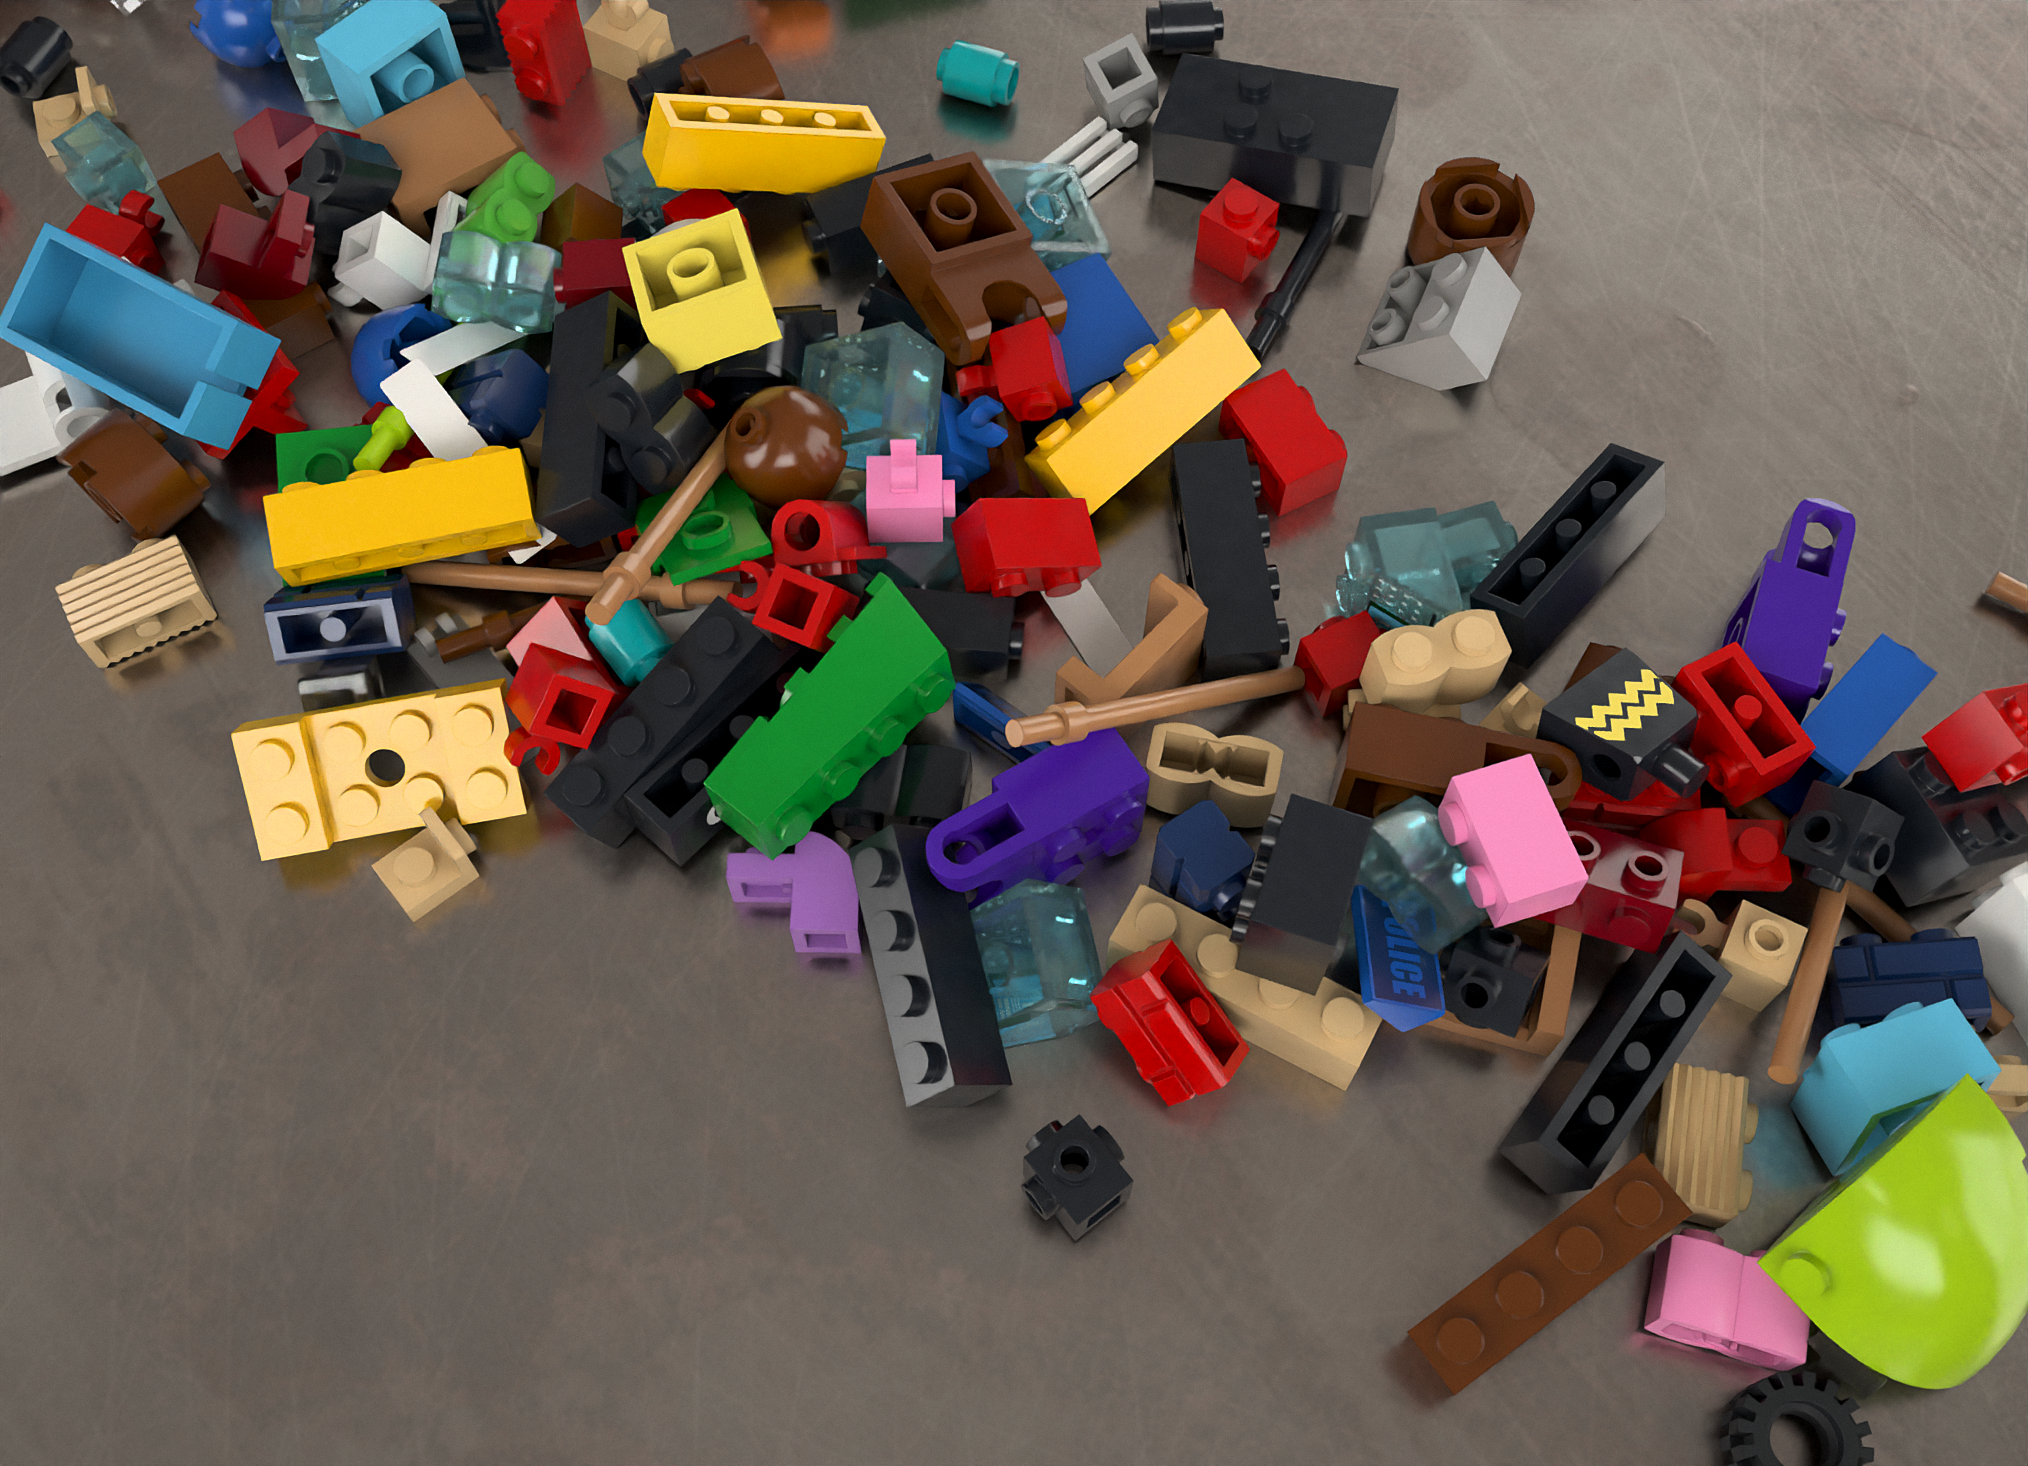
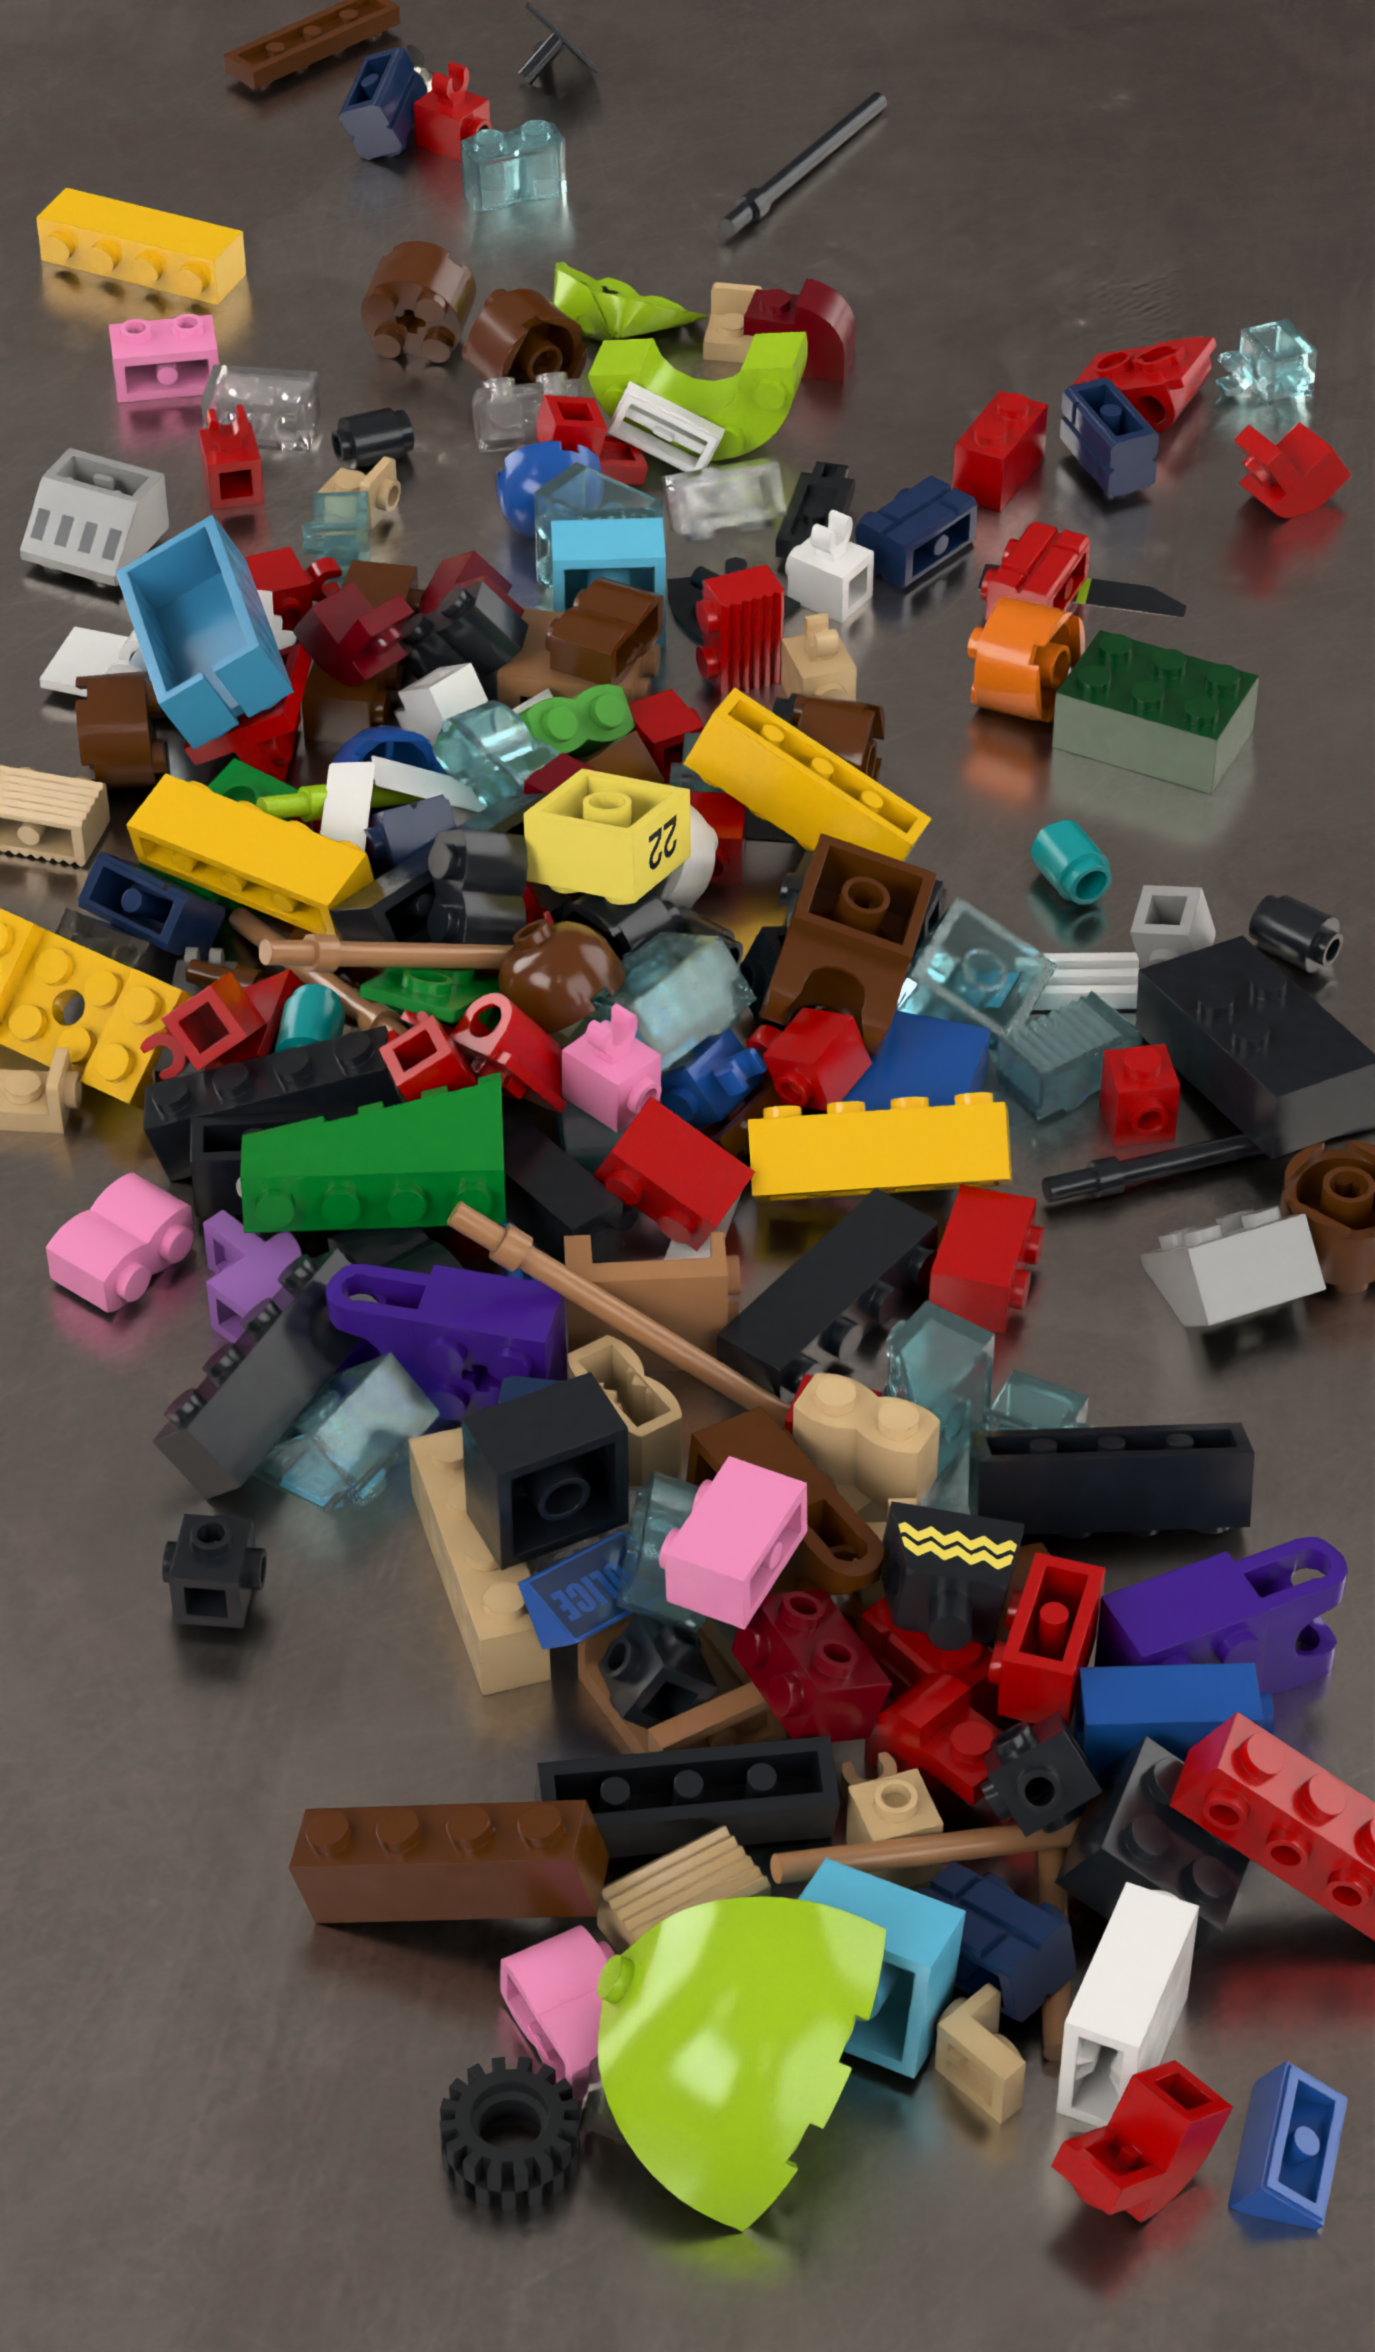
camera: 45 degrees right, 20 degrees down
red brick [1089,938,1250,1107] -> none
none -> bright pink brick [46,1172,195,1313]
none -> reddish brown brick [545,577,663,686]
none -> red brick [628,689,705,785]
none -> clear light blue brick [996,991,1143,1120]

